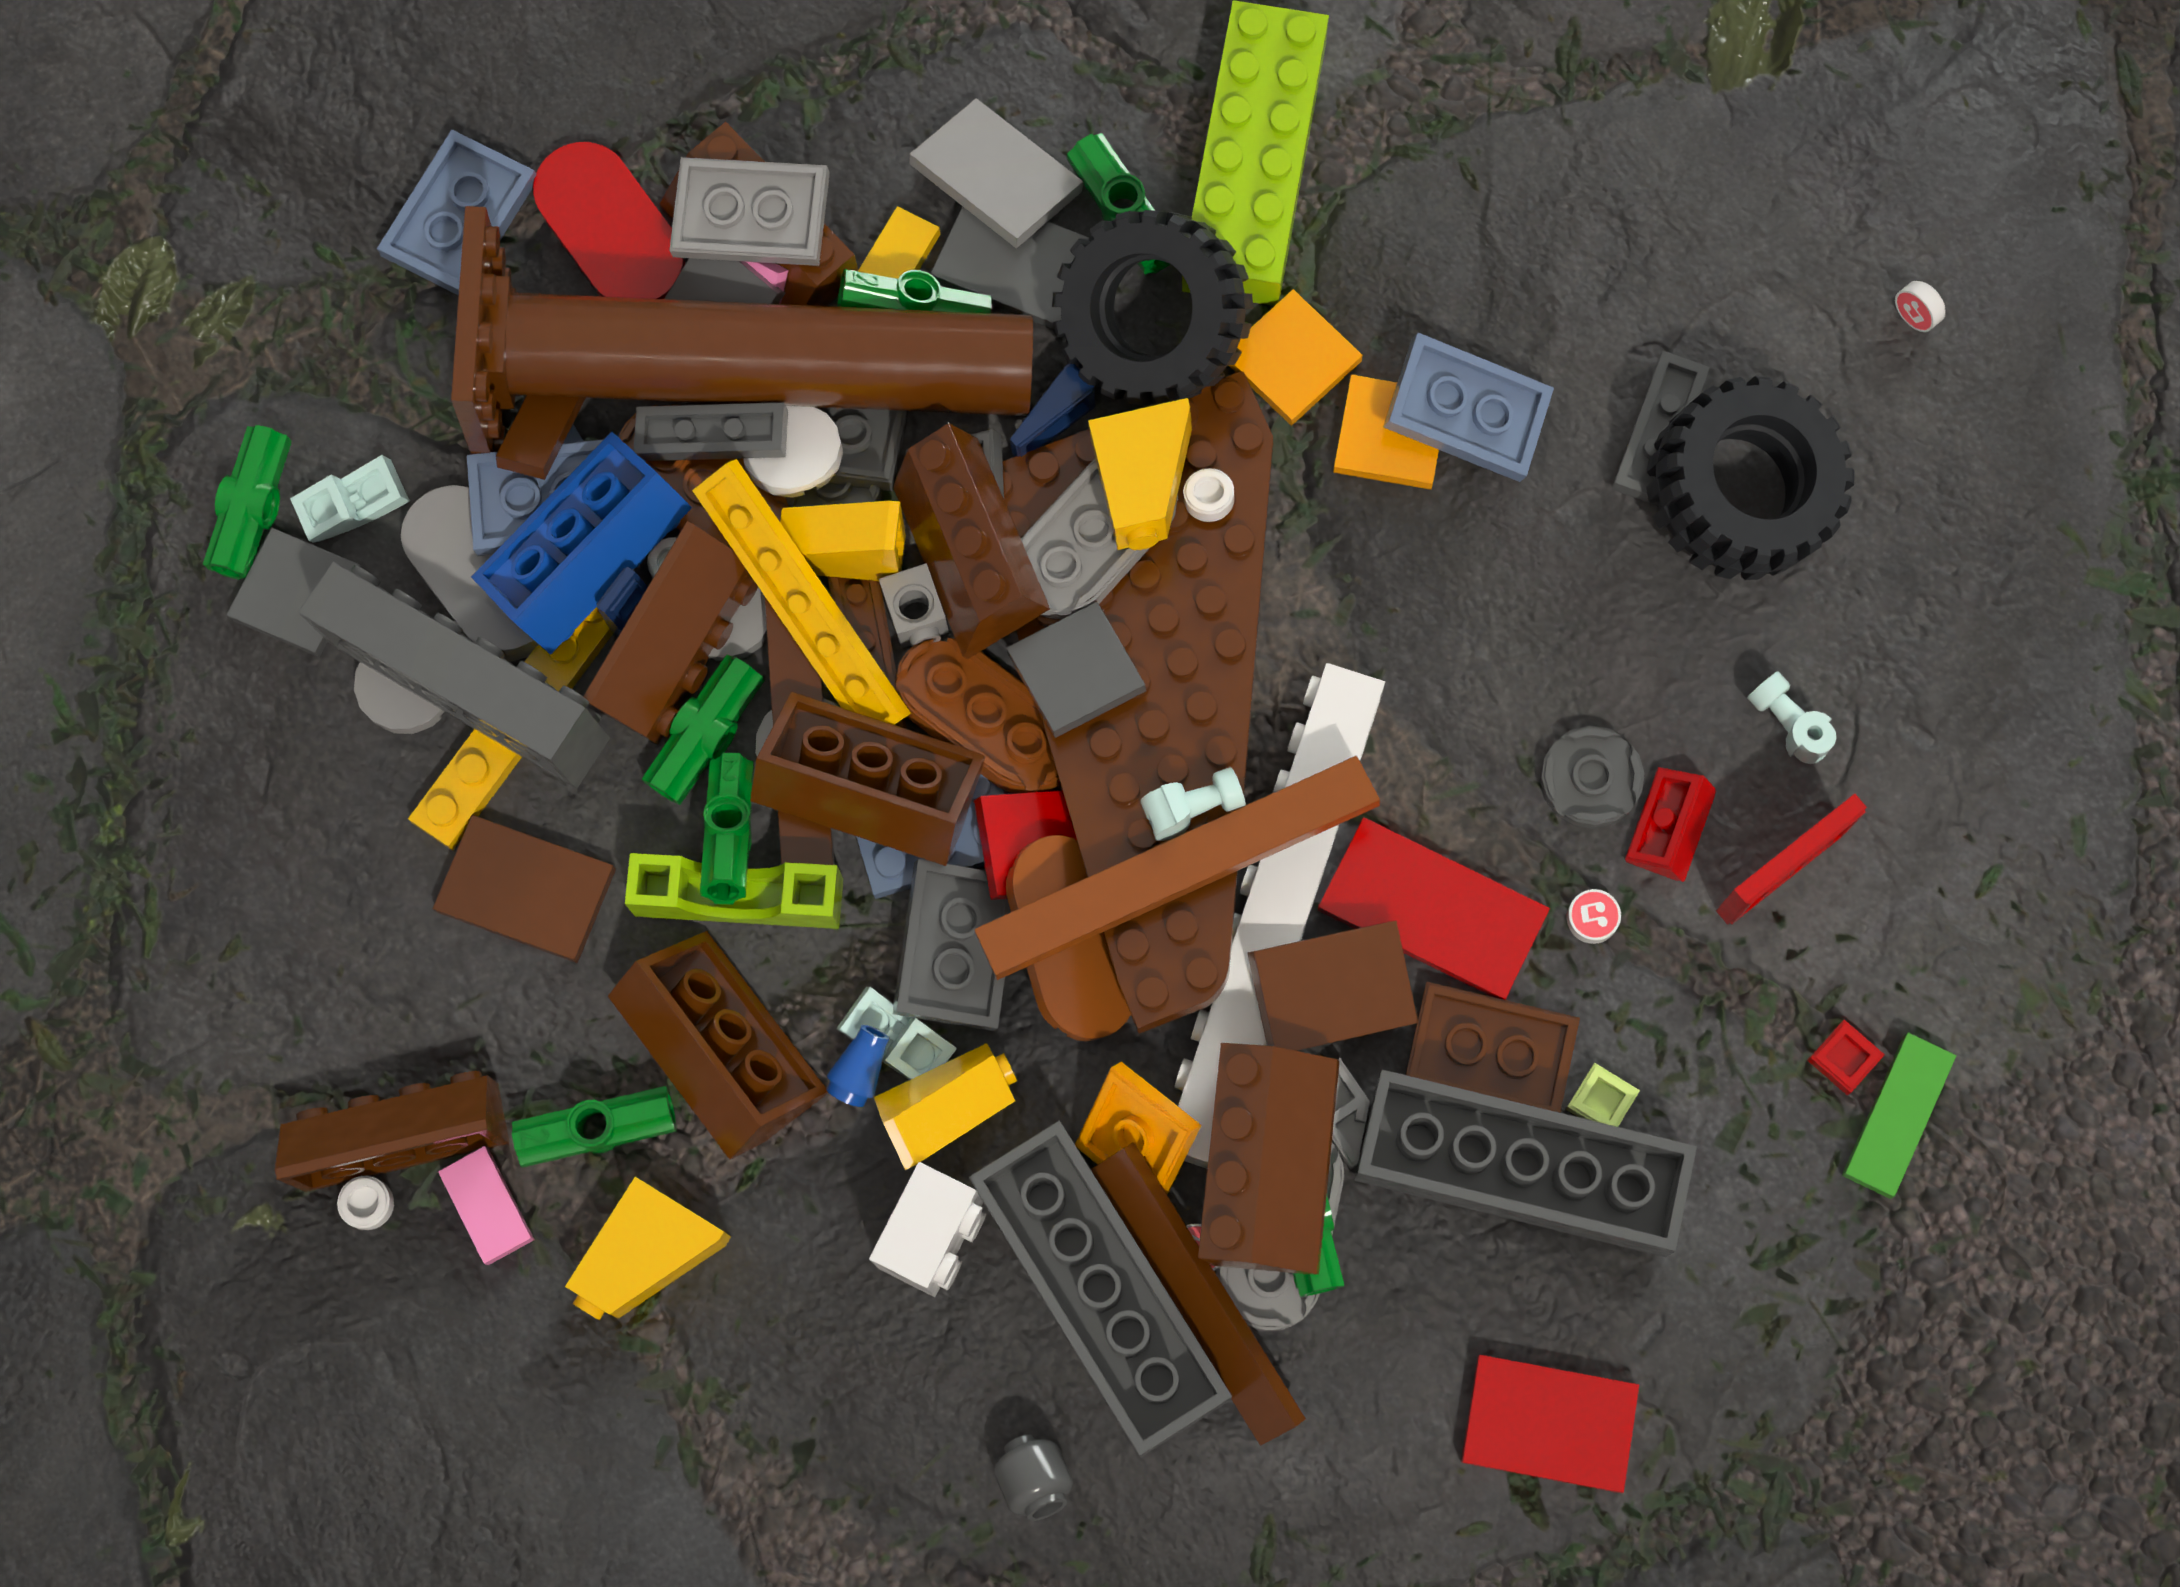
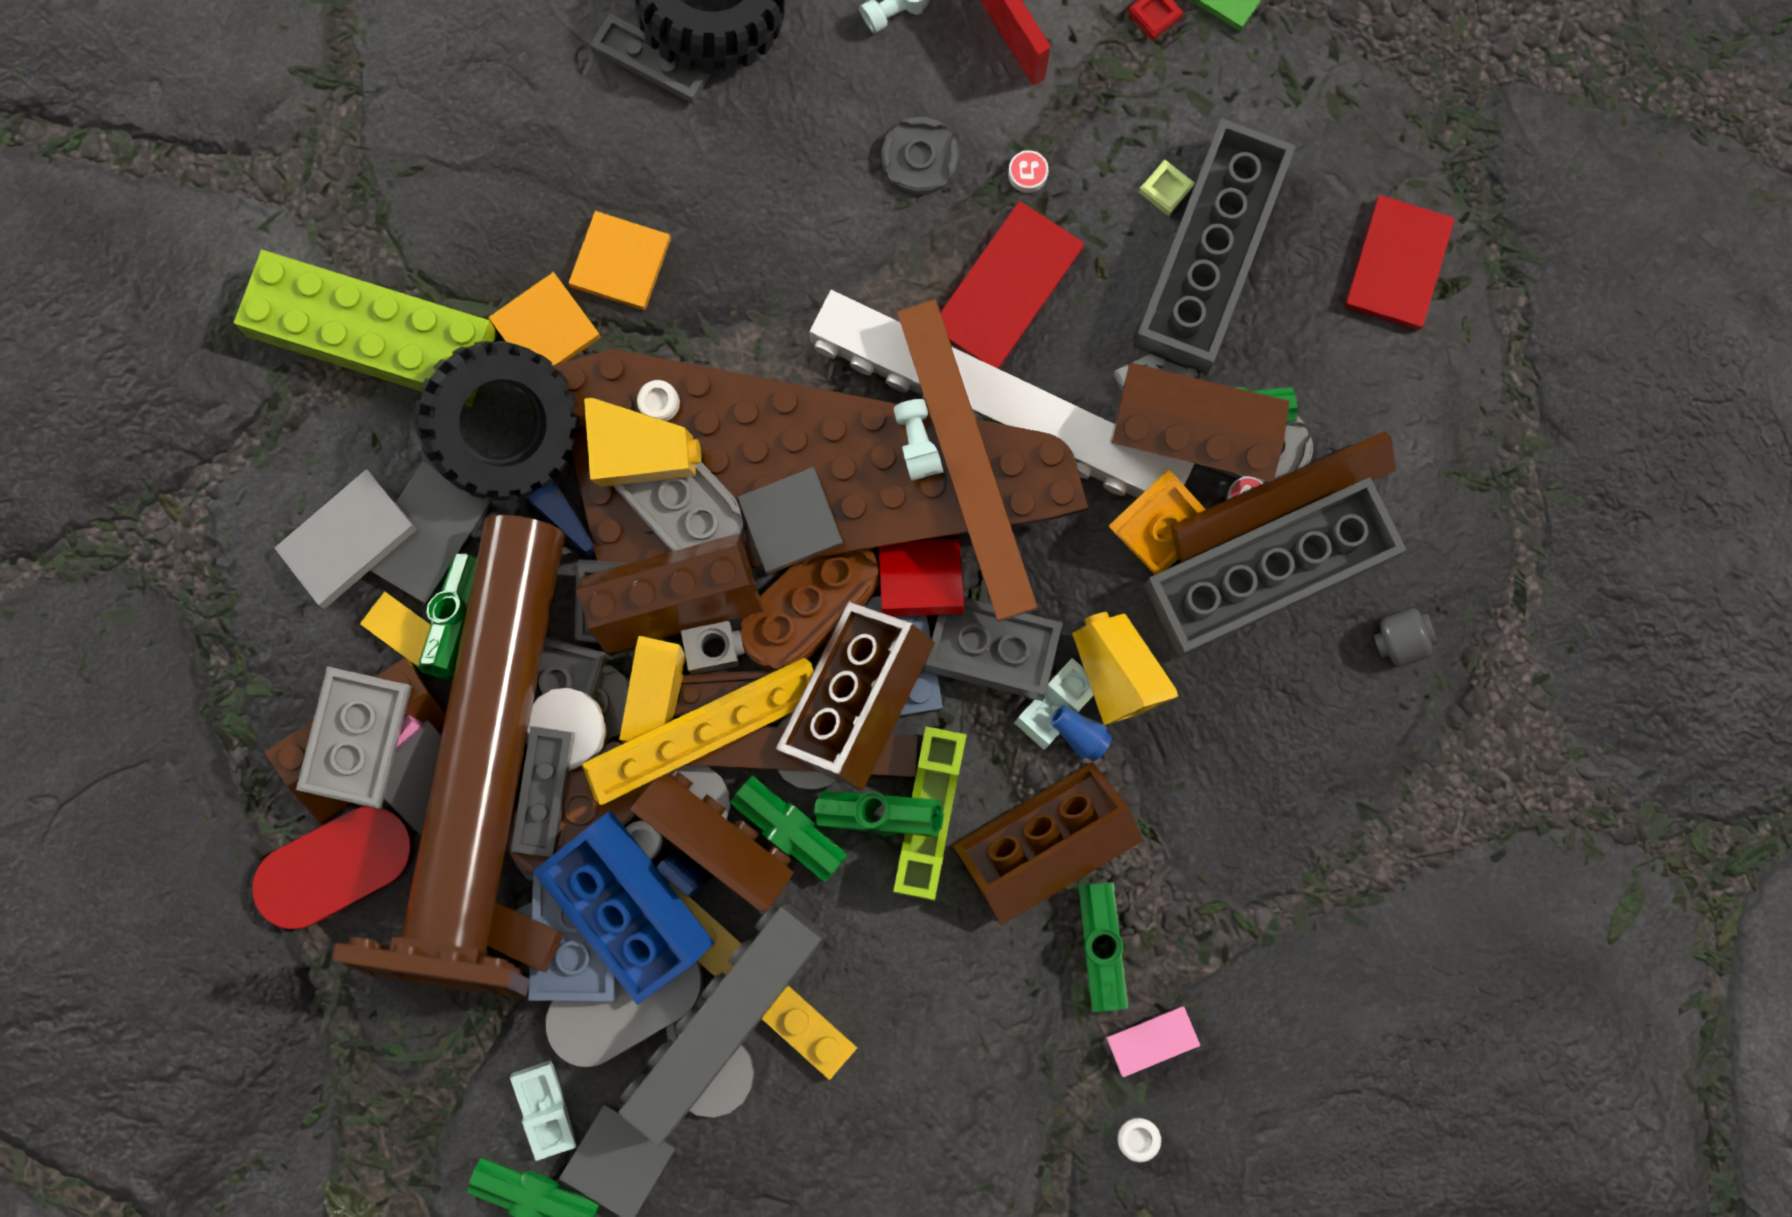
camera: 90 degrees left, 5 degrees up
reddish brown slope [275,1071,510,1192] -> none
sand blue plate [377,130,536,295] -> none
reddish brown tile [432,815,616,963] -> none
yellow slope [565,1177,731,1320] -> none
white brick [869,1162,986,1297] -> none
dark orange tile [1006,835,1131,1041] -> none
green piece [1067,133,1170,275] -> none
reddish brown tile [1247,920,1418,1051] -> none
sand blue plate [1383,333,1554,482] -> none
reddish brown tile [1405,982,1580,1113] -> none
red slope [1625,767,1716,882] -> none

